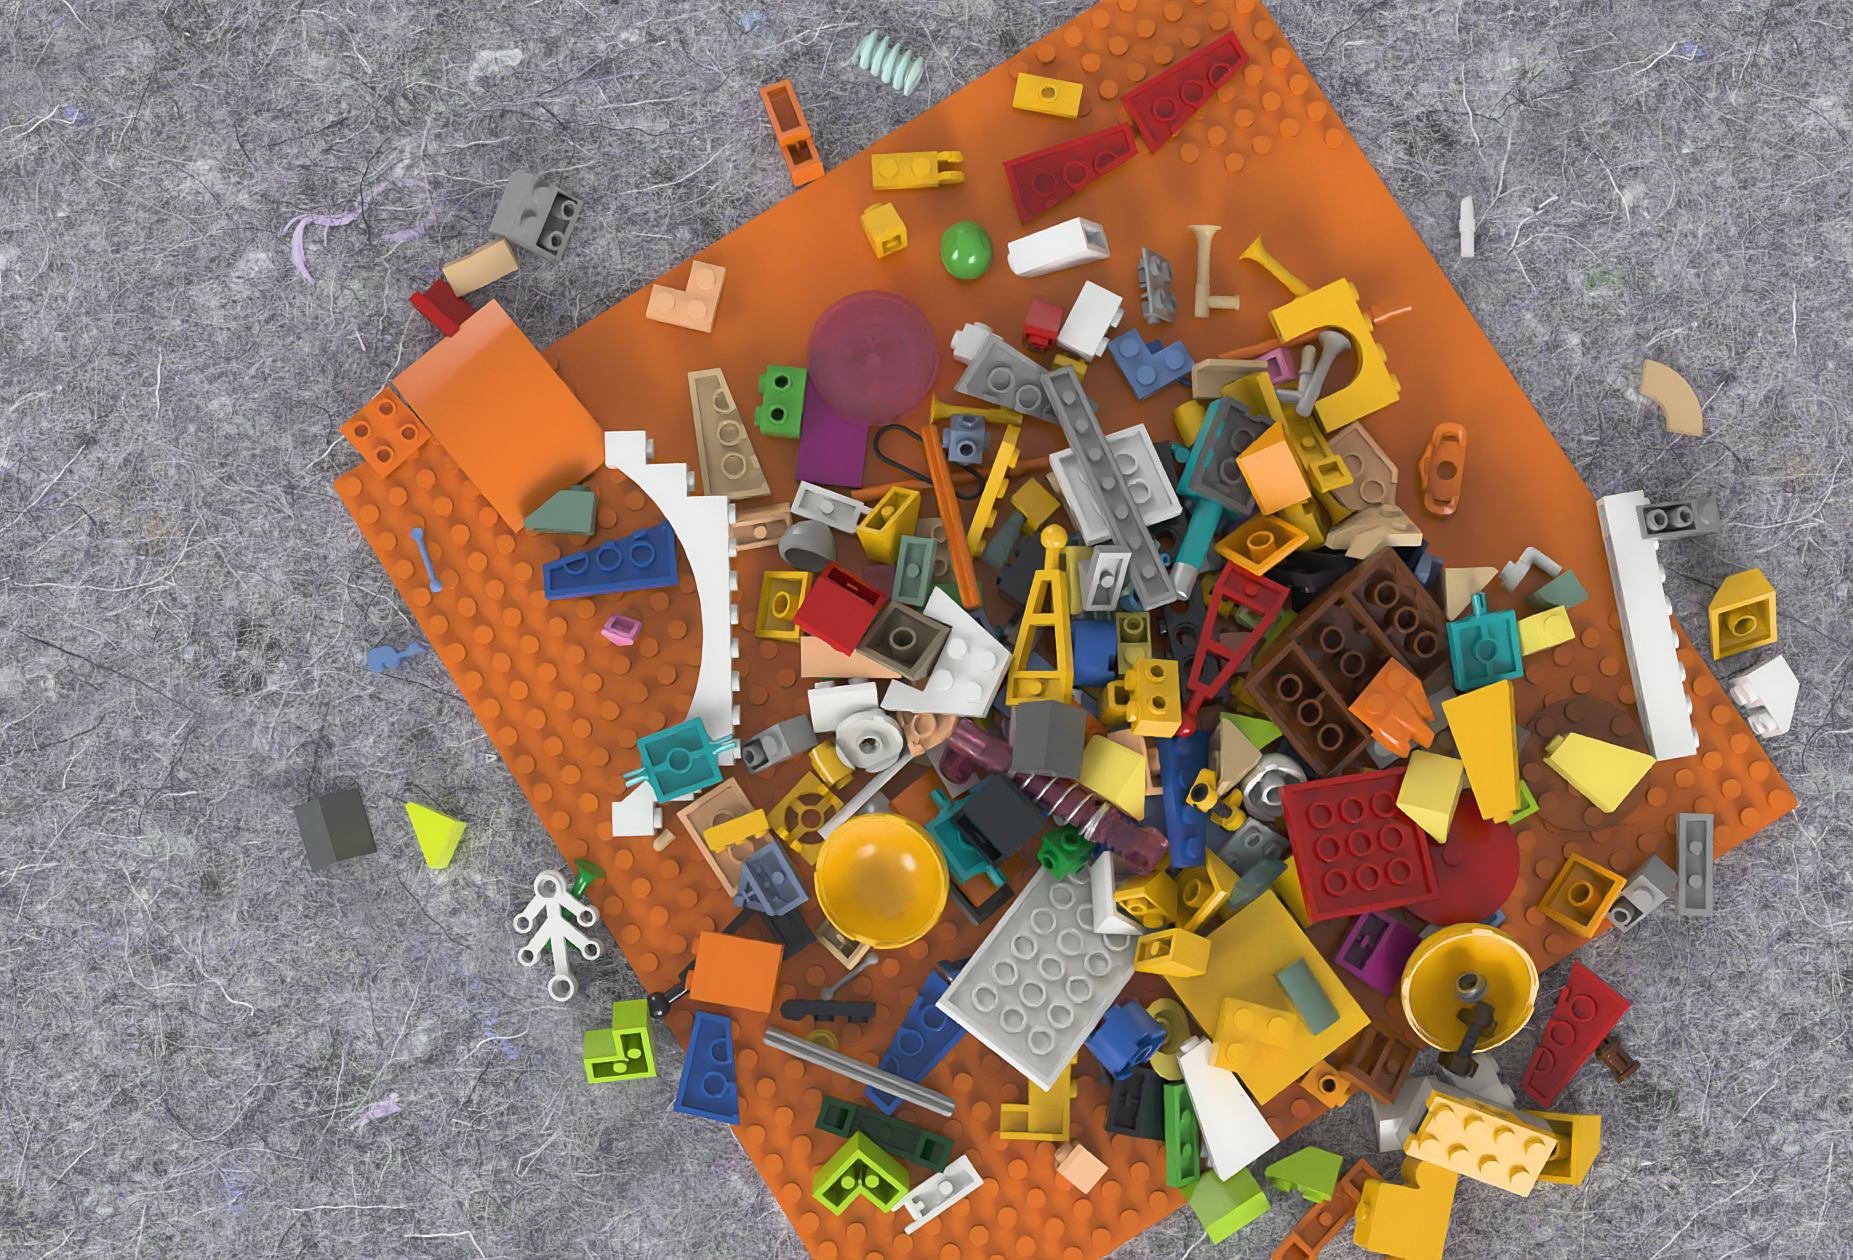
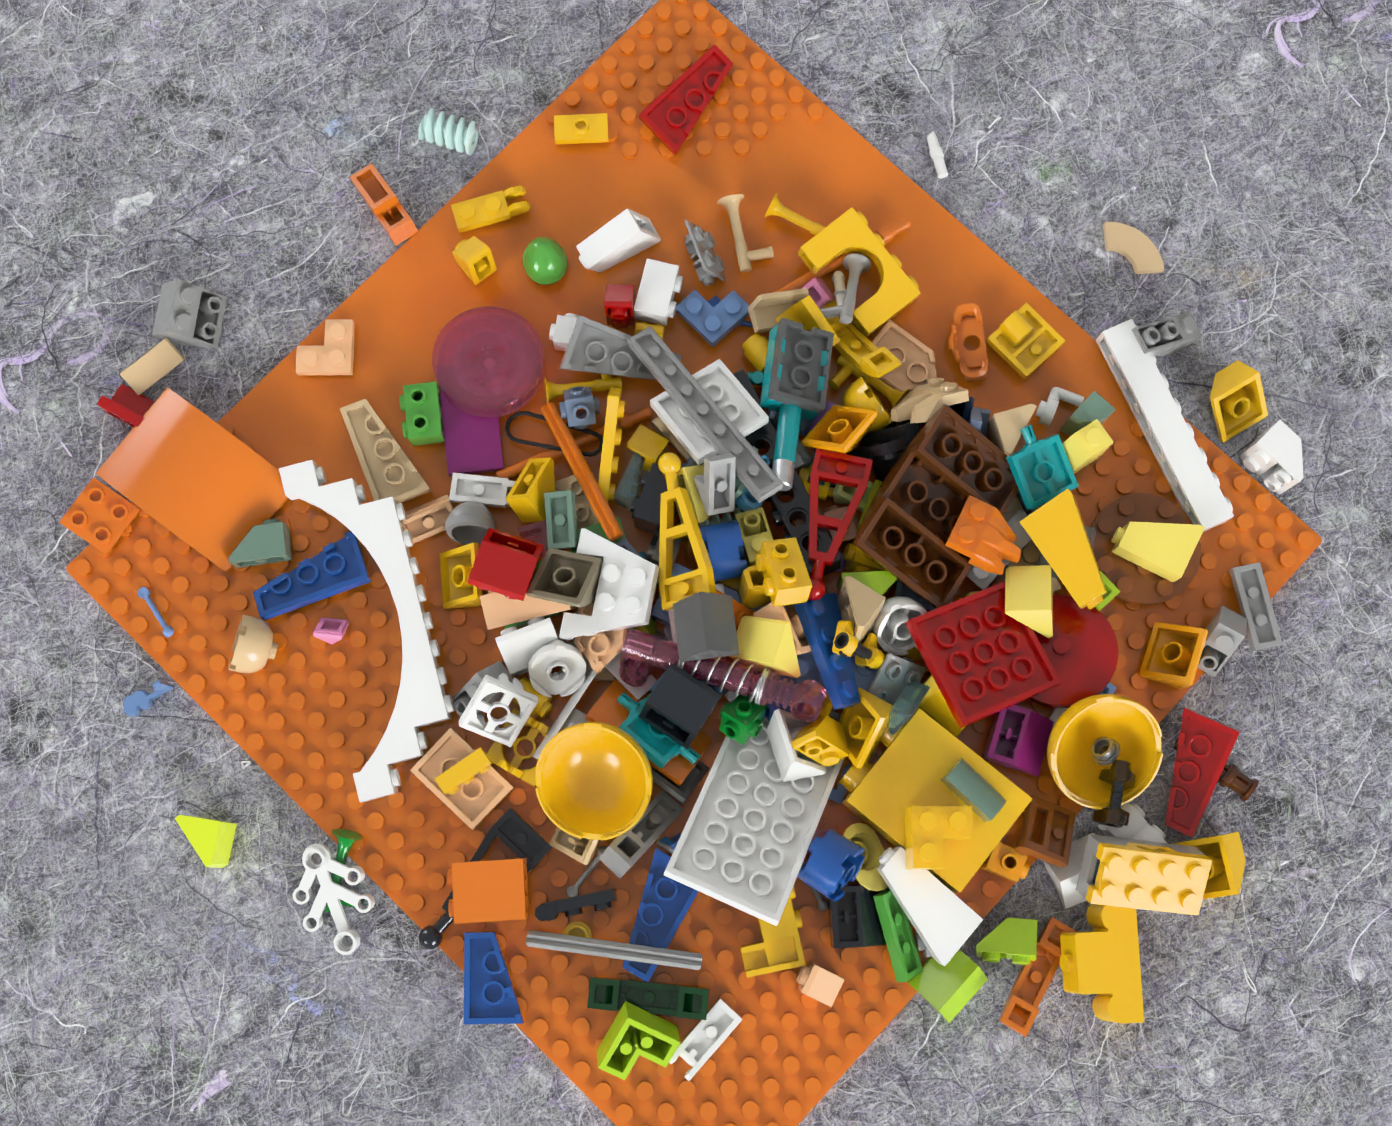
camera: 20 degrees left, 5 degrees down
dark grey slope [294,789,377,872] -> none
lime brick [583,999,657,1084] -> none
teal plate [623,717,737,804] -> none
tan piece [653,827,677,851] -> none
sand blue slope [732,839,812,916] -> none
red wing [1002,122,1138,226] -> none
yellow slope [1132,927,1212,978] -> none
light orange slope [1236,421,1312,515] -> none
none -> tan cylinder [228,614,278,673]
none -> white piece [458,673,538,747]
none -> light grey slope [599,790,684,879]
none -> yellow plate [986,302,1065,380]

